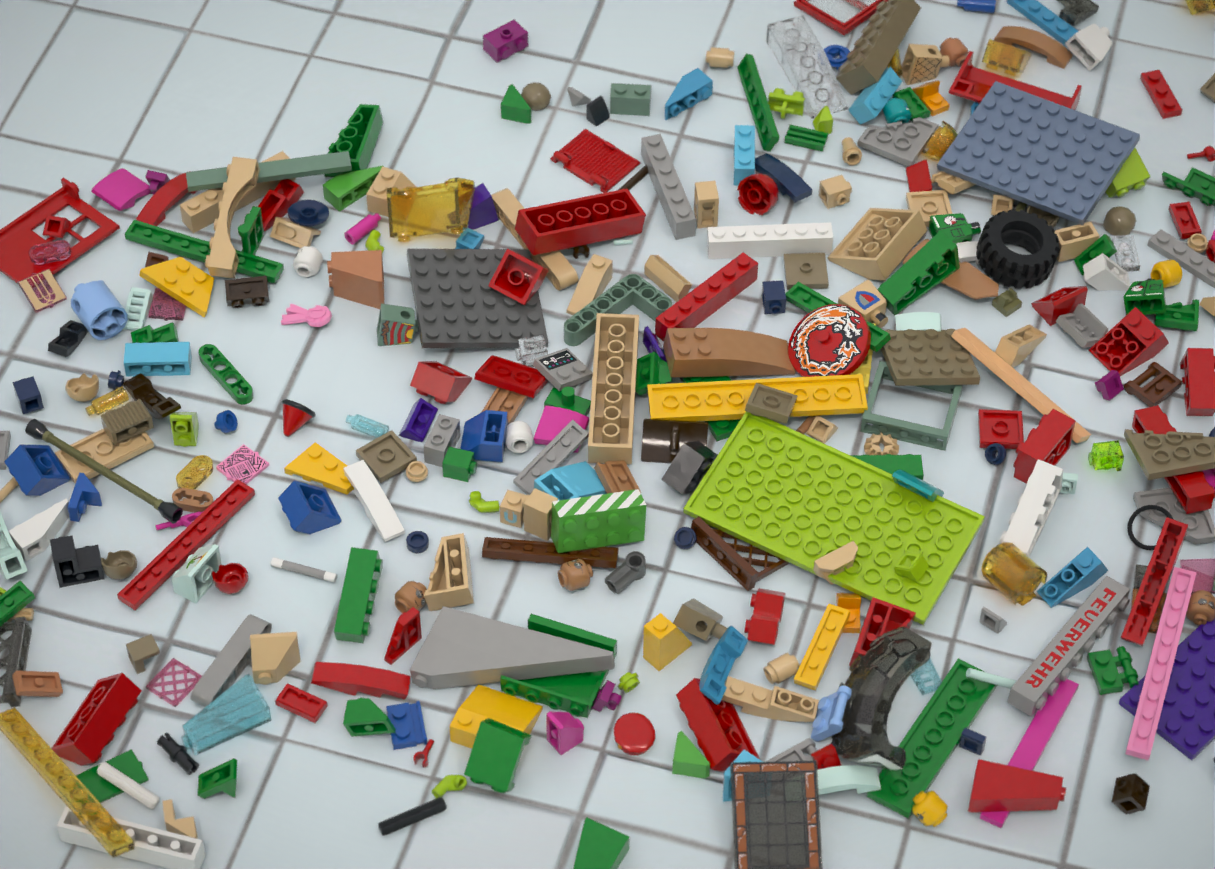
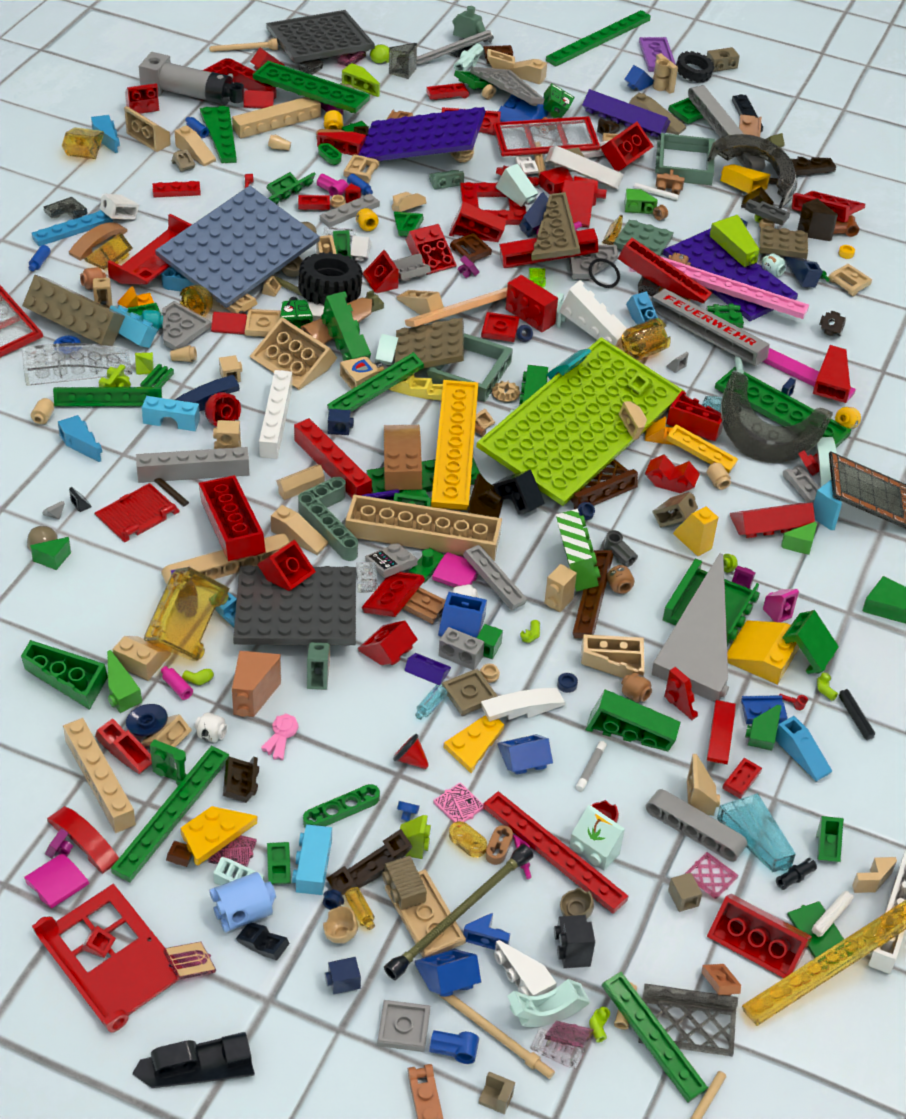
camera: 85 degrees left, 5 degrees down
clear pink plate [29,240,72,265] -> none
sand green tile [186,151,352,192] -> none
tan arch [205,157,260,279] -> none
tan brick [500,490,526,528] -> none
medium azure slope [534,461,607,500] -> none
medium nougat plate [594,460,641,494] -> none
sand green slope [610,83,652,116] -> none
red piece [614,712,655,756] -> none
dark azure slope [699,625,748,705] -> none
tan slope [721,676,819,722] -> none
dark tan plate [745,383,797,424] -> none
dark tan plate [783,253,829,290] -> none
dish [788,304,871,377] -> none
light blue plate [811,686,852,742] -> none
green torso [1123,278,1167,315] -> none
none -> dark azure slope [775,716,832,782]

